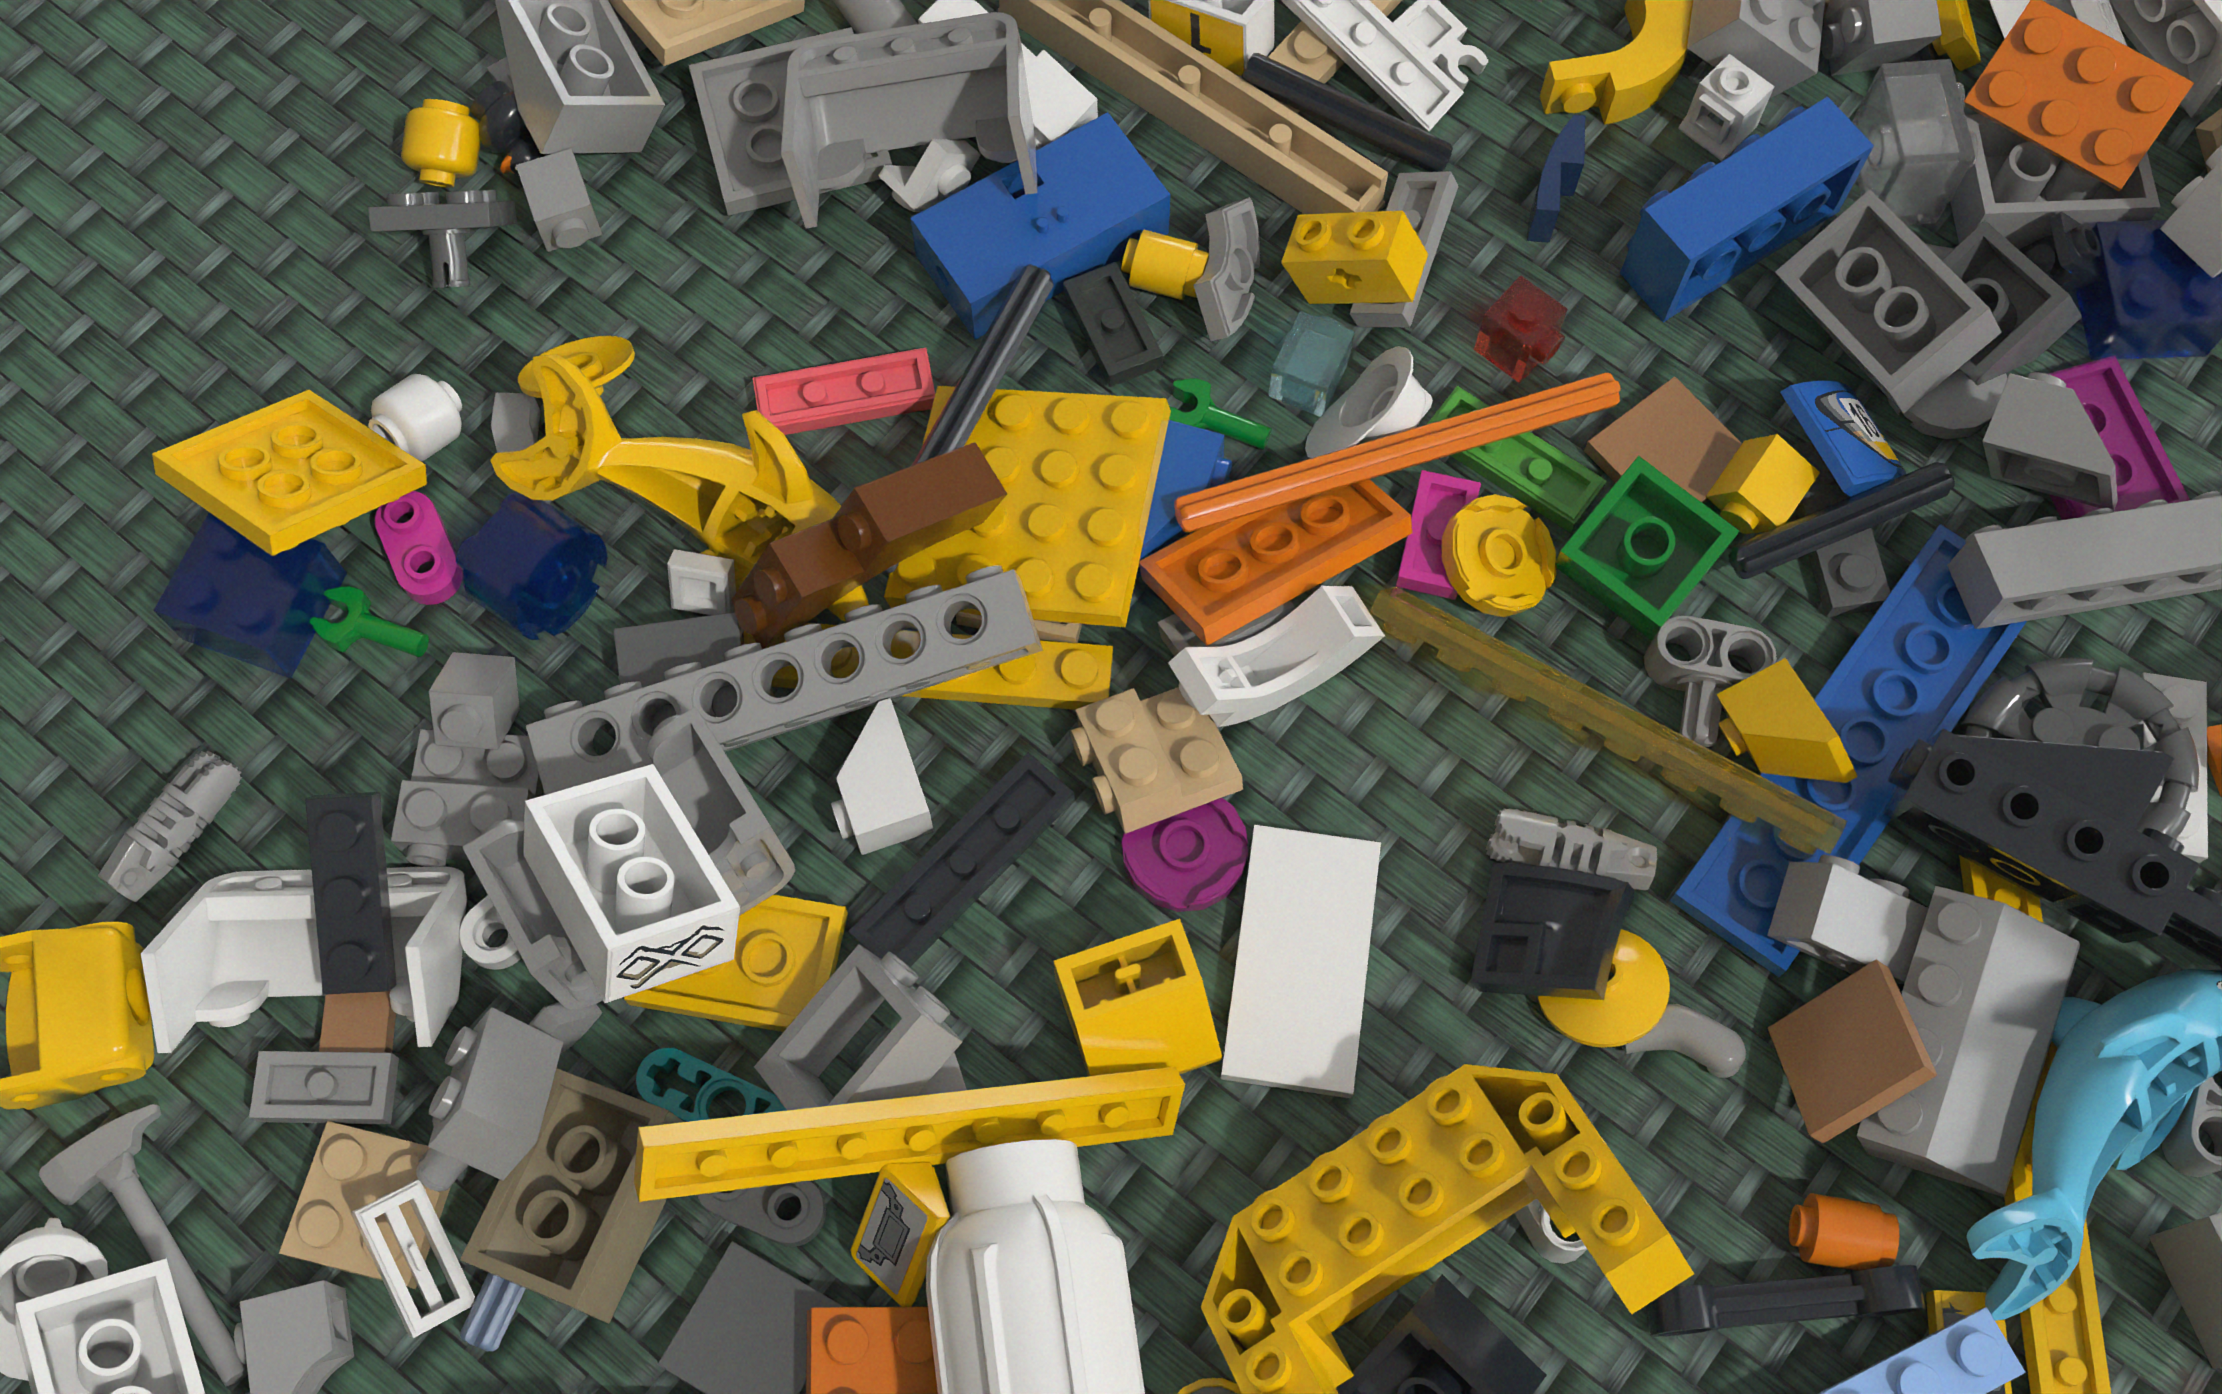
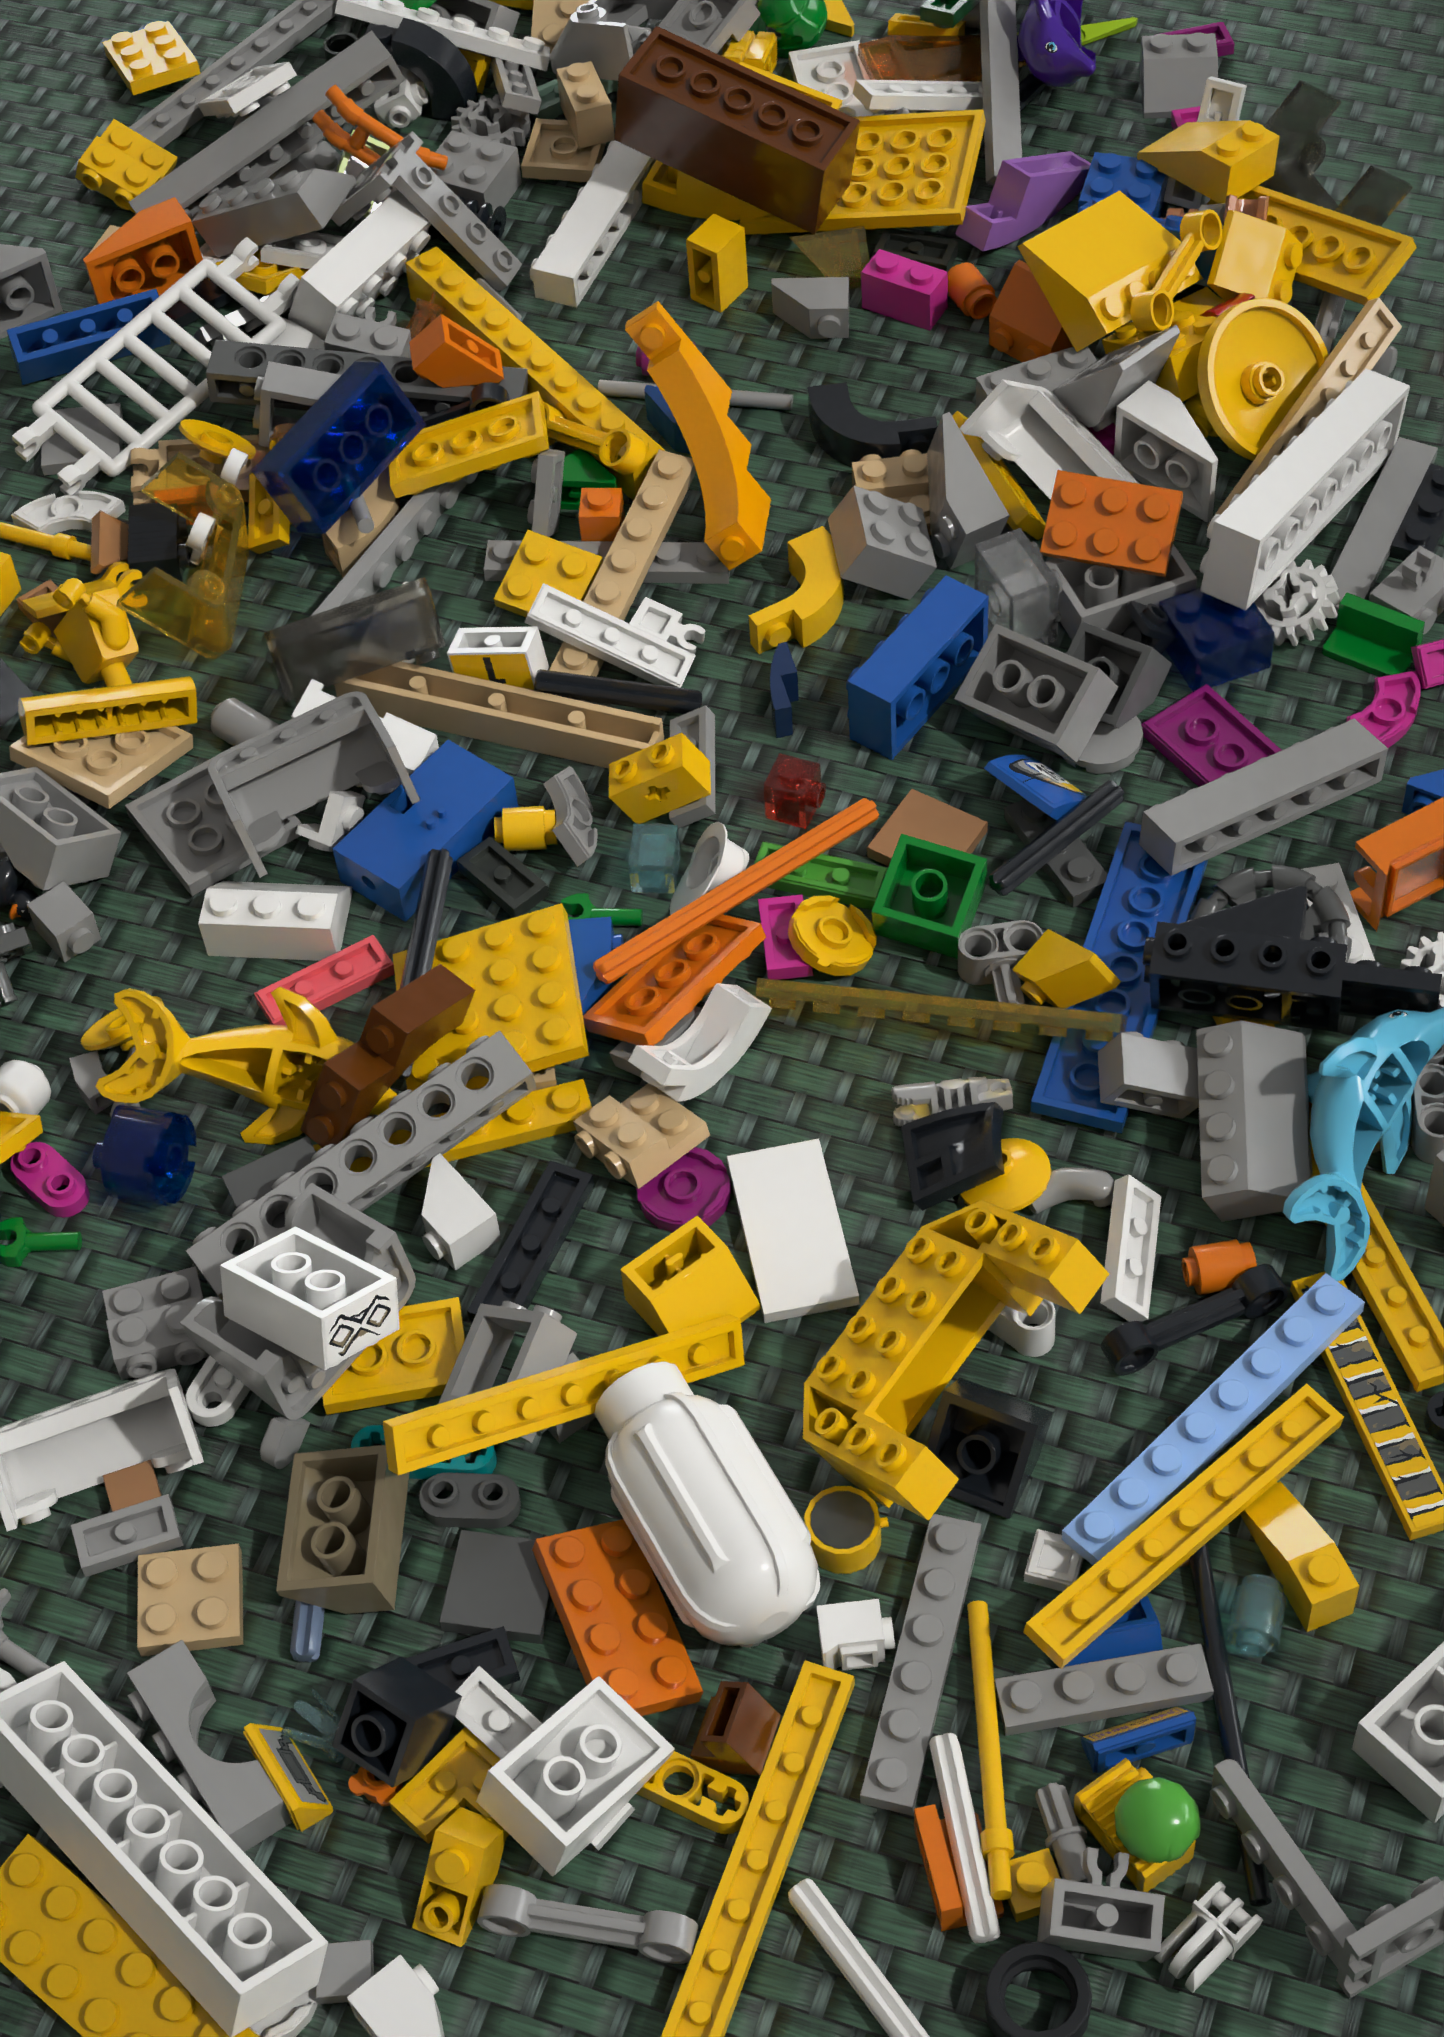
camera: 15 degrees left, 15 degrees down
black plate [305,792,397,995] -> none
white tile [351,1179,476,1338] -> none
light grey brick [416,1007,563,1192] -> none
light grey brick [429,652,520,750] -> none
white tile [667,549,736,615] -> none
slope [850,1162,950,1307] -> none
white window [1678,54,1775,161] -> none
yellow brick [1705,434,1820,534] -> none
medium nougat tile [1768,959,1937,1143] -> none
light grey slope [1983,372,2118,512] -> none
none -> white slope [198,881,353,961]
none -> white plate [1100,1174,1161,1322]

